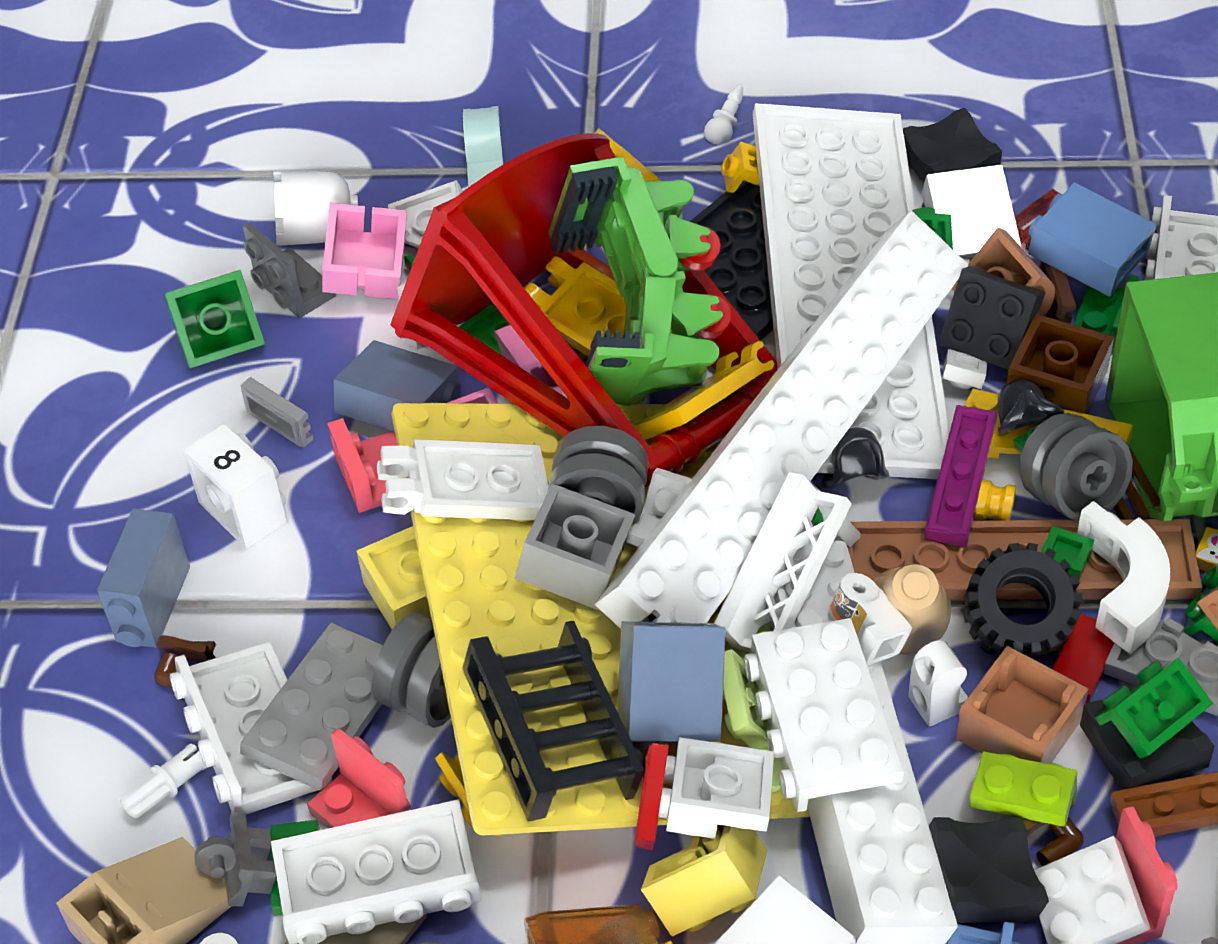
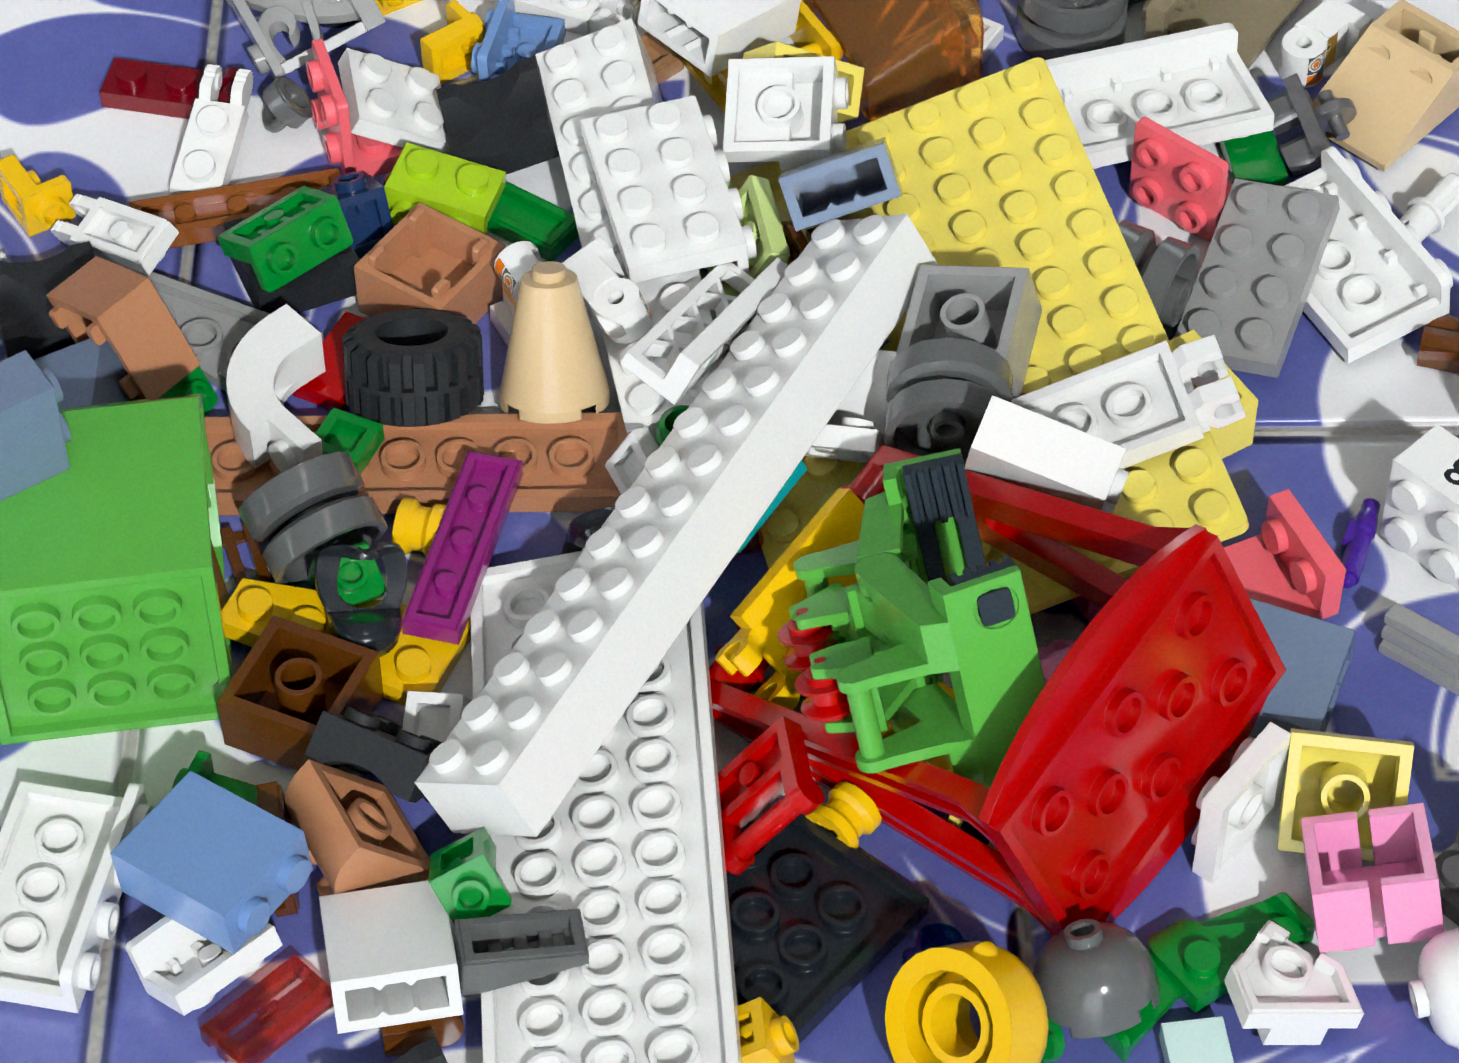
camera: 175 degrees right, 0 degrees up
black fence [462,621,645,822] -> none
red tile [634,743,669,850] -> none
none -> dark grey tile [262,77,312,133]
none -> dark blue bracket [320,172,394,258]
none -> dark grey slope [454,909,589,995]
none -> green tile [487,181,579,261]
none -> red plate [718,716,824,875]
none -> white brick [965,395,1129,514]
none -> light yellow brick [1277,728,1414,861]
none -> dark purple piece [1341,498,1381,588]

